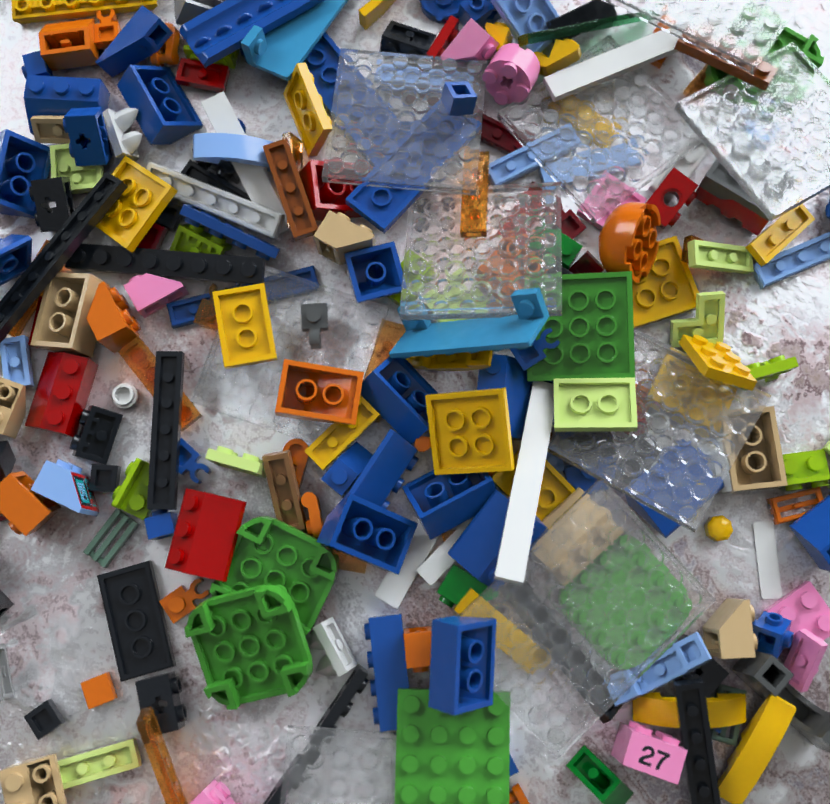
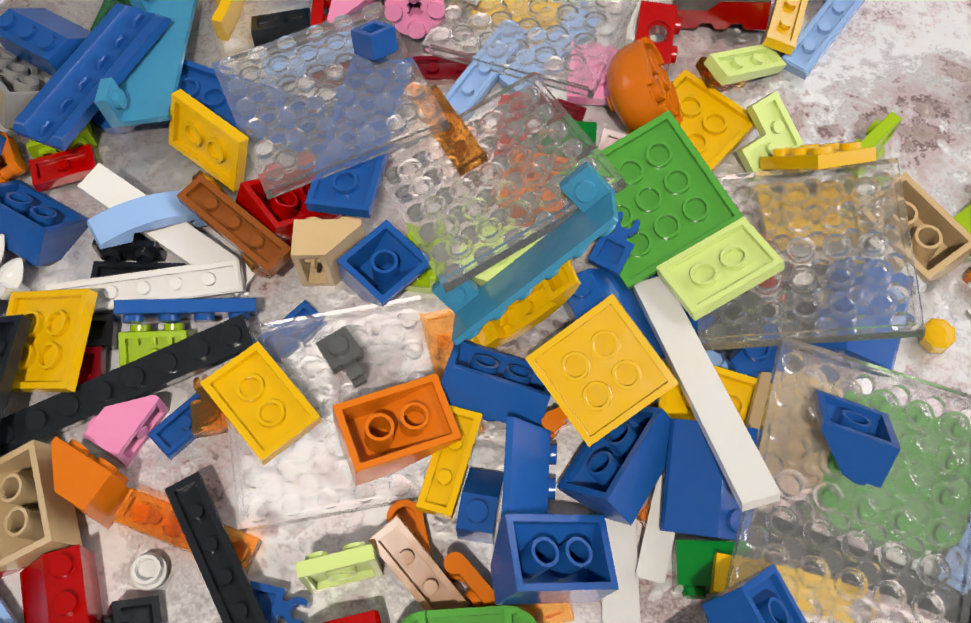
camera: 25 degrees left, 15 degrees down
none -> blue slope [813,389,901,488]

